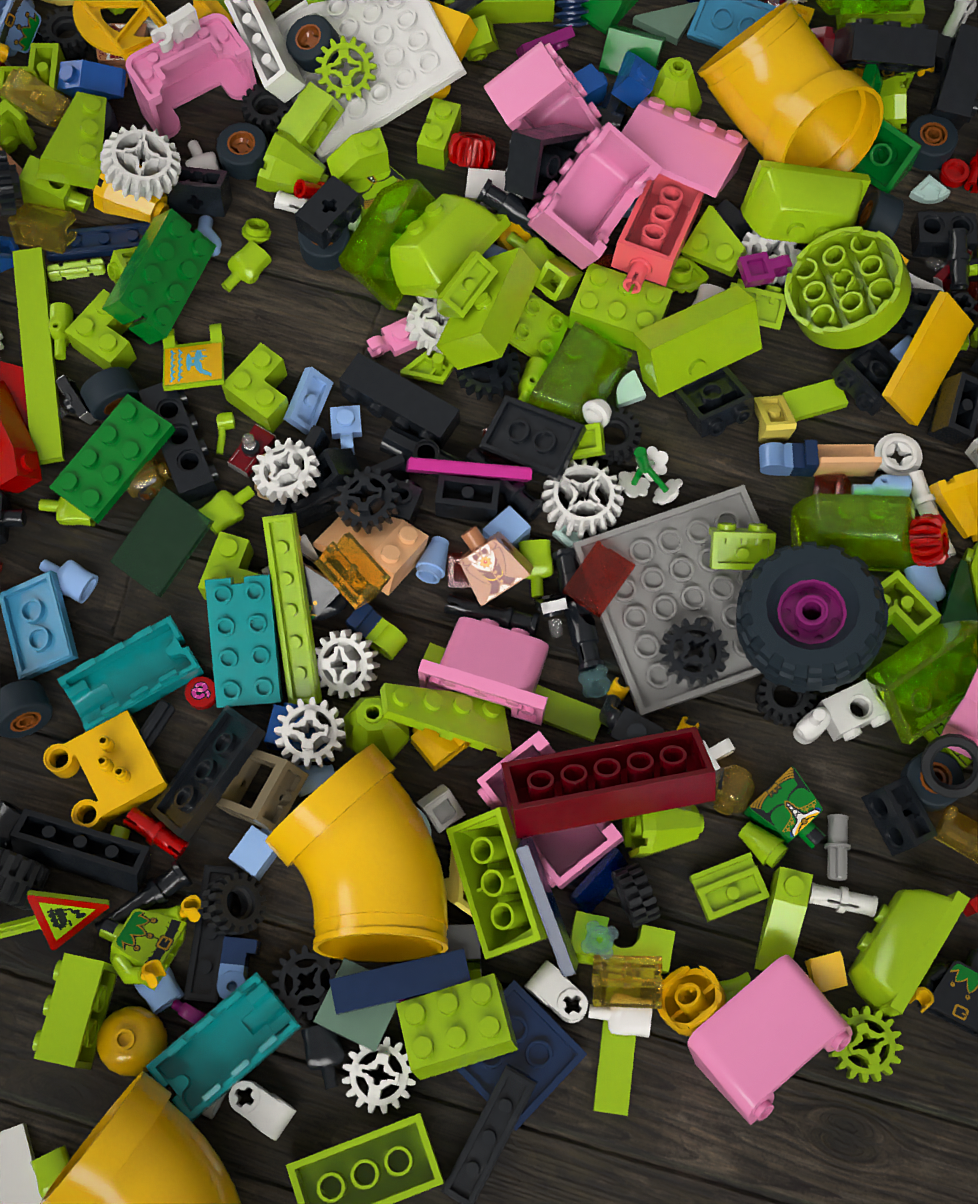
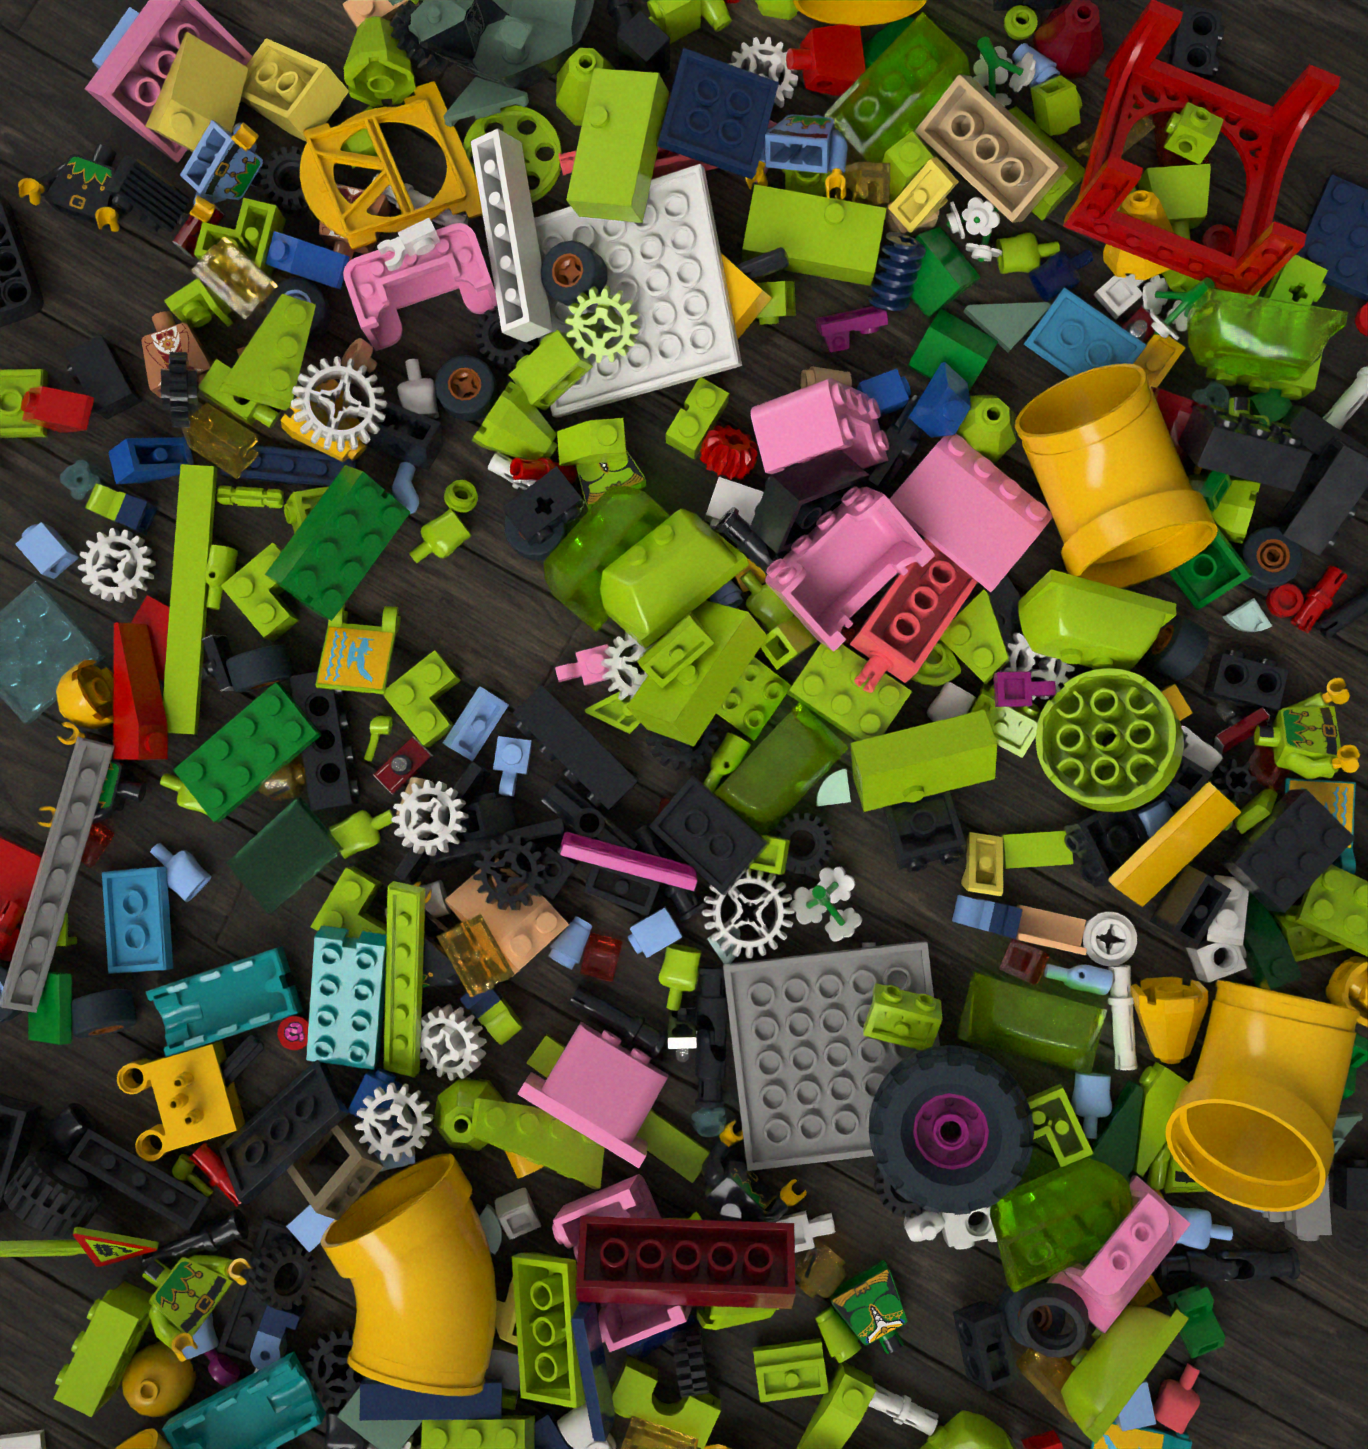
camera: 15 degrees right, 15 degrees up
torso [460,525,534,606] -> none
clear red plate [562,541,636,618] -> none
clear light blue plate [581,920,619,959] -> none
white plate [582,398,612,428] -> none
black gear [659,618,730,688] -> none
light grey axle [824,814,851,881] -> none
red gear [908,514,950,567] -> none
black pin [946,228,971,290] -> none

